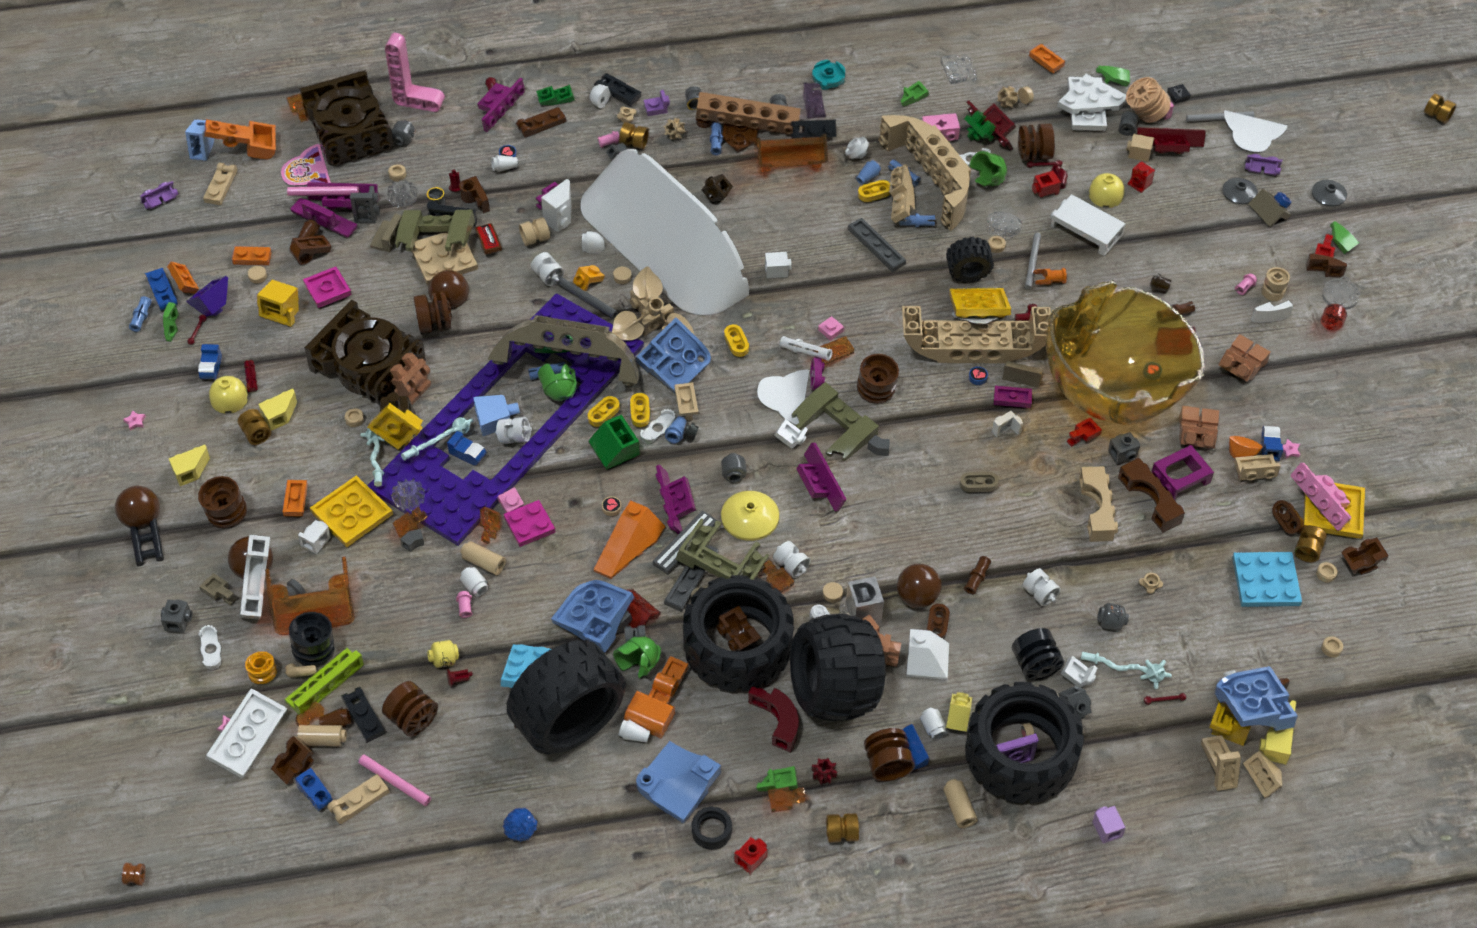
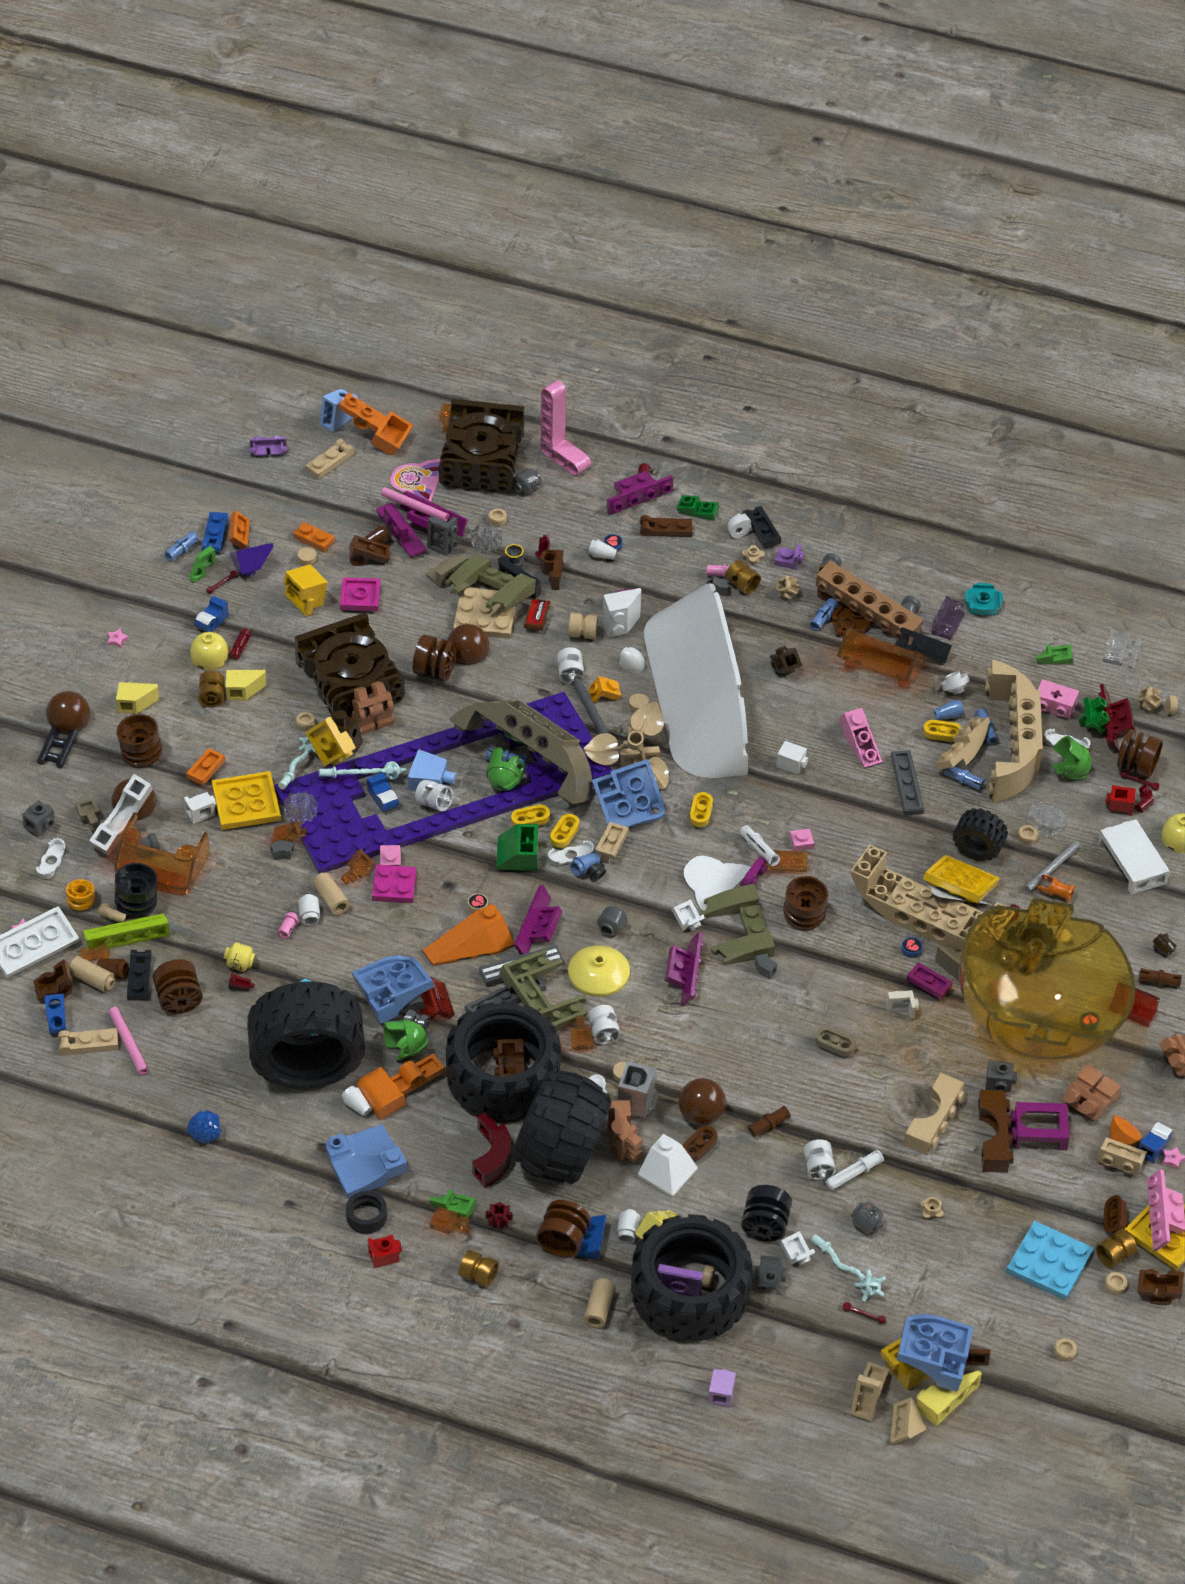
camera: 30 degrees right, 5 degrees down
red plate [1067,418,1102,447] -> none
none -> white axle [825,1150,884,1190]
none -> bright pink slope [838,708,882,768]

